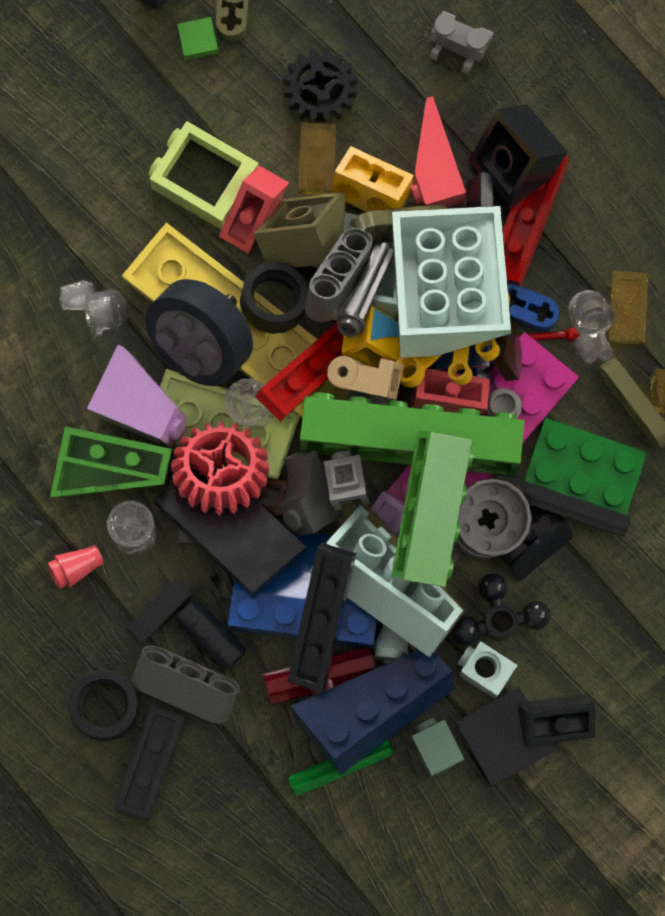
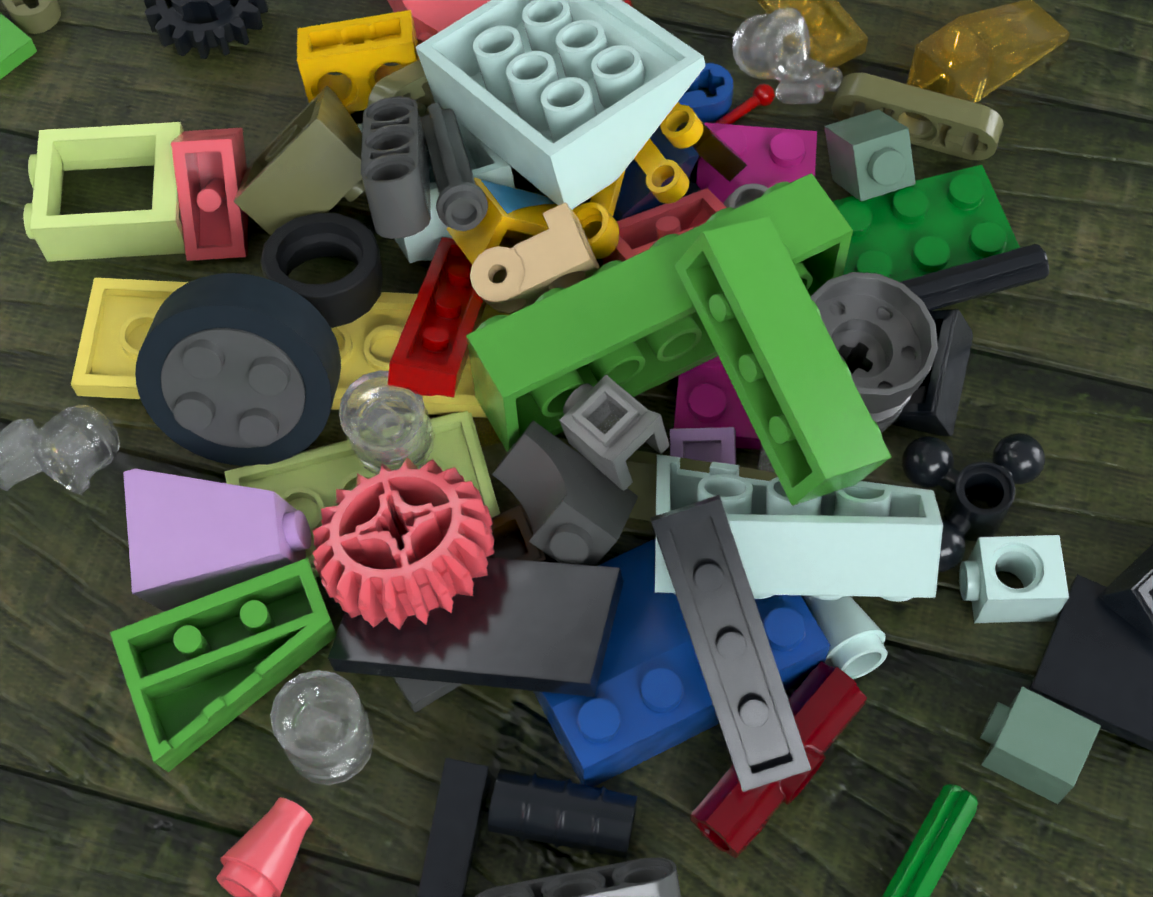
camera: 30 degrees left, 15 degrees down
dark blue wedge [291,650,456,776] -> none
clear yellow plate [298,122,336,194] -> none
none -> sand green brick [824,109,916,201]

